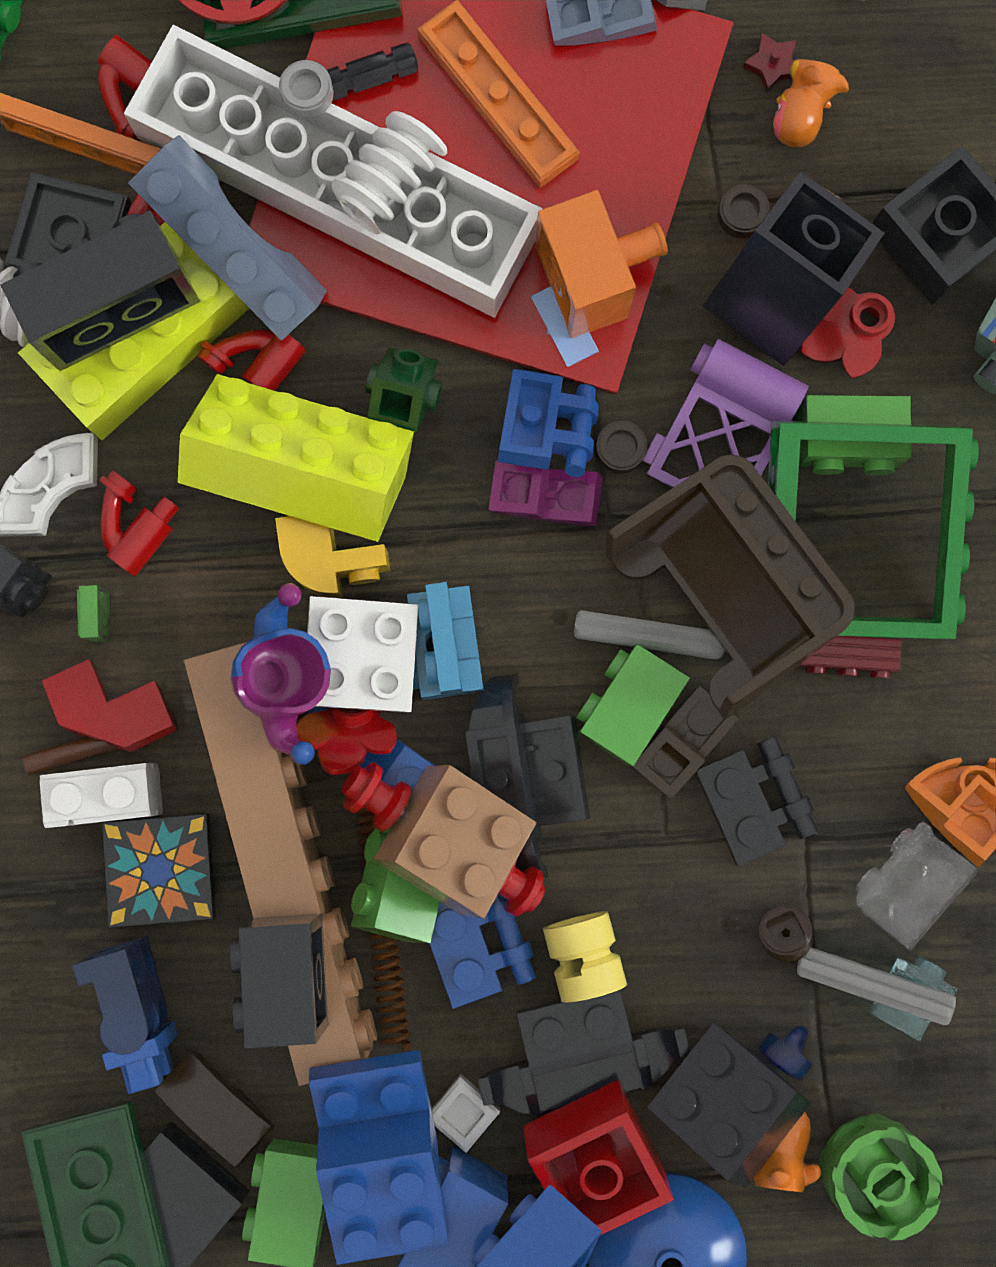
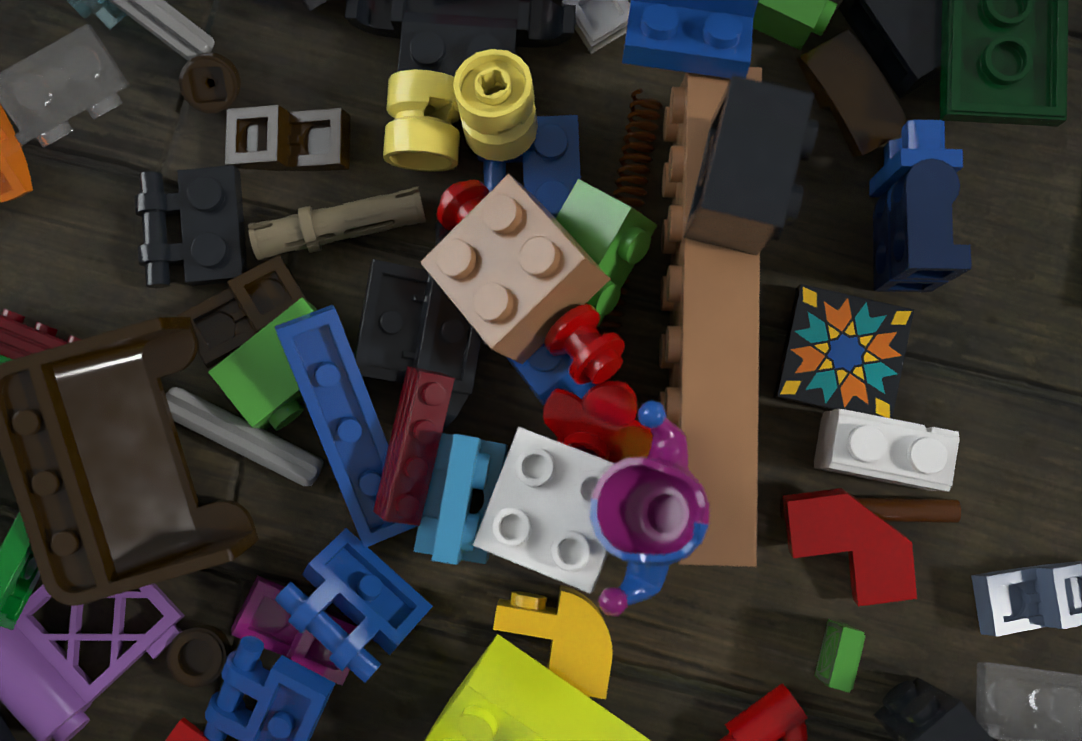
camera: 160 degrees left, 0 degrees up
none -> dark brown slope [225,105,350,171]
none -> dark tan pin [248,186,426,260]
none -> blue plate [274,528,433,683]
none -> blue plate [275,305,417,548]
none -> dark red piece [373,366,455,526]
none -> light yellow wheel [453,49,538,161]

